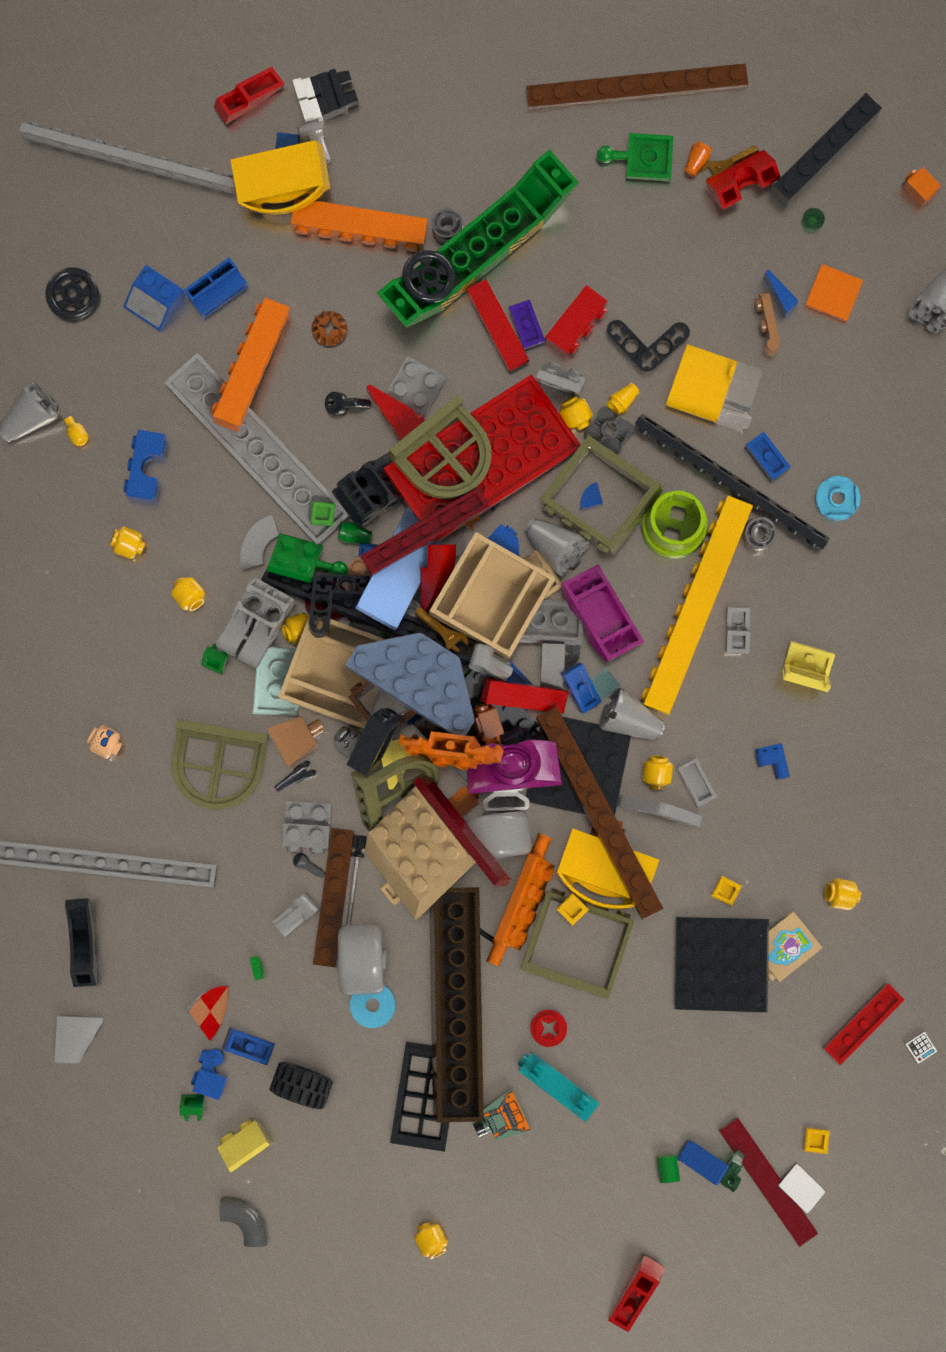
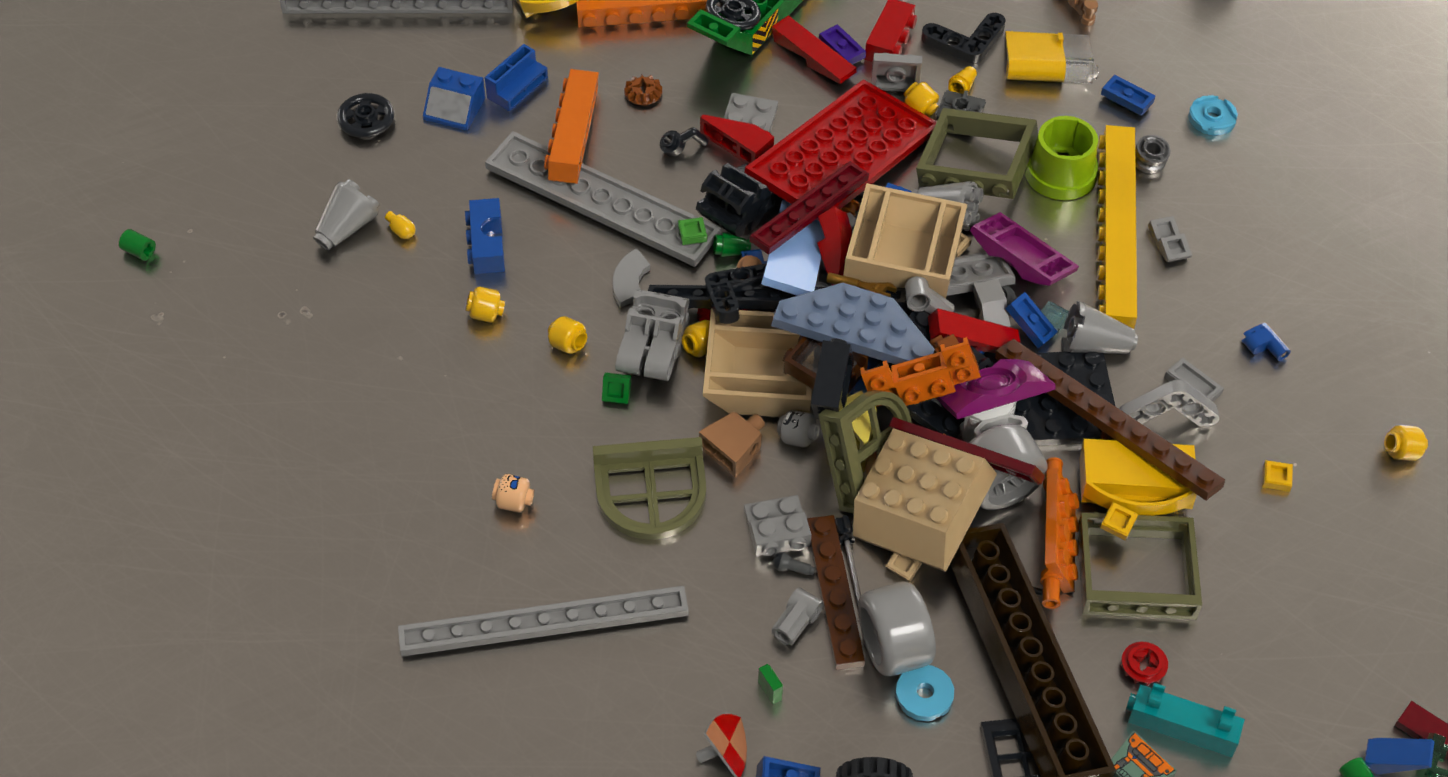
camera: 15 degrees left, 30 degrees down
black arch [65,898,98,987] -> none
light aqua tile [253,647,299,717] -> none
green plate [267,533,348,583] -> none
black piece [274,760,316,792] -> none
olive window [387,394,491,499] -> none
blue tile [580,482,603,510] -> none
black plate [635,414,830,549] -> none
yellow head [643,755,673,790] -> none
black plate [675,917,769,1013] -> none
panel [768,911,823,982] -> none
light yellow plate [782,641,835,692] -> none

